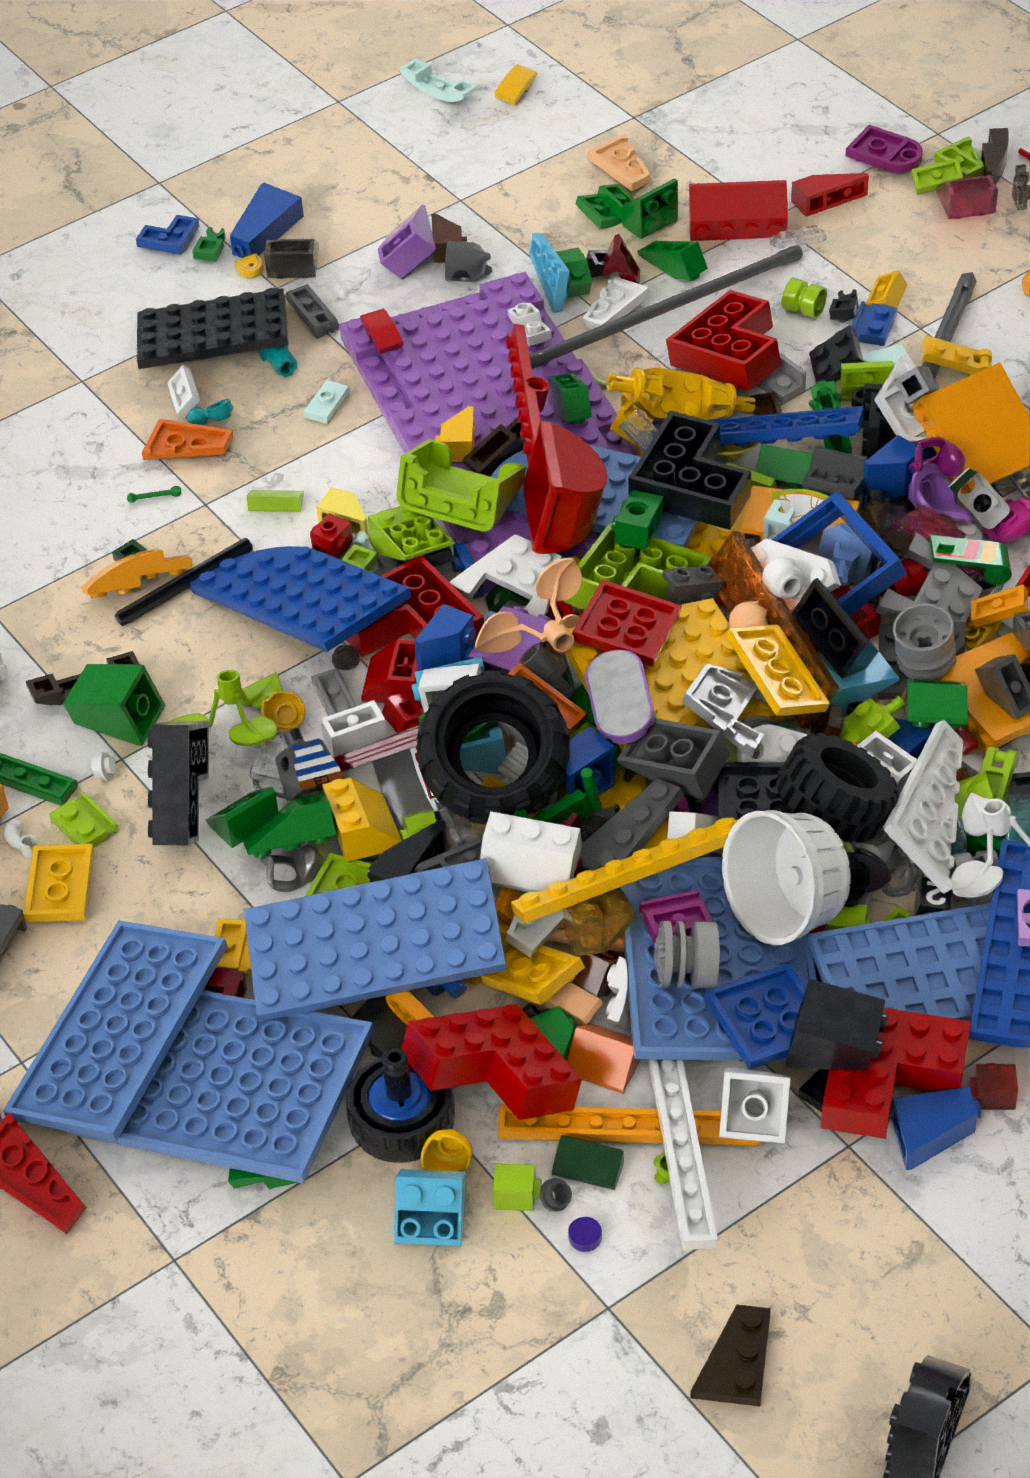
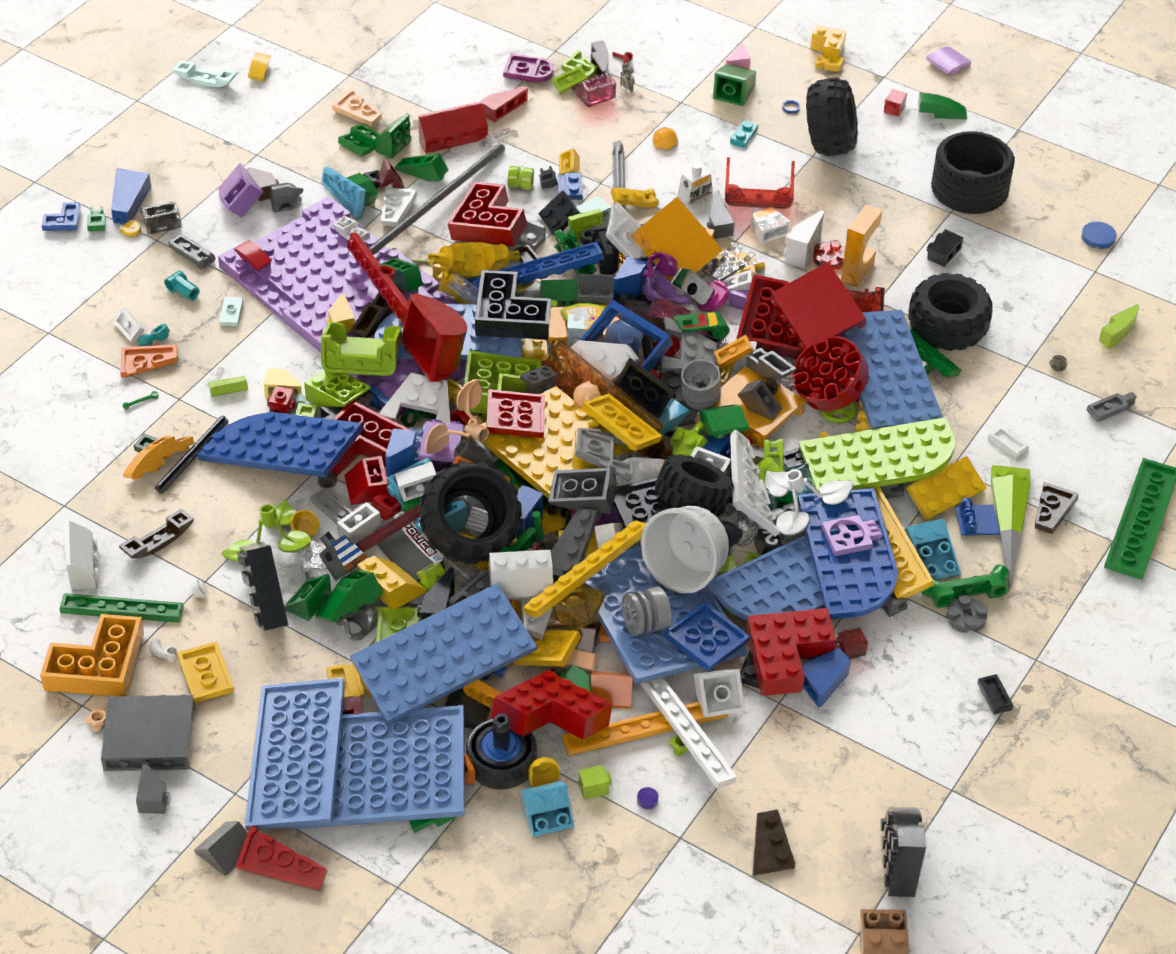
camera: 25 degrees left, 0 degrees up
lime plate [49,792,119,848] -> none
green slope [63,664,166,746] -> none
black plate [137,288,289,369] -> none
dark grey plate [540,1178,572,1212] -> none
dark green slope [552,1136,624,1190] -> none
flat silver tile [585,650,655,744] -> none
white slope [606,956,630,1030] -> none
green brick [611,490,664,550] -> none
magenta plate [639,890,713,943] -> none
white head [762,557,804,599] -> none
black slope [785,979,888,1070] -> none
brick [894,366,940,404] -> none
none -> orange slope [464,754,475,785]

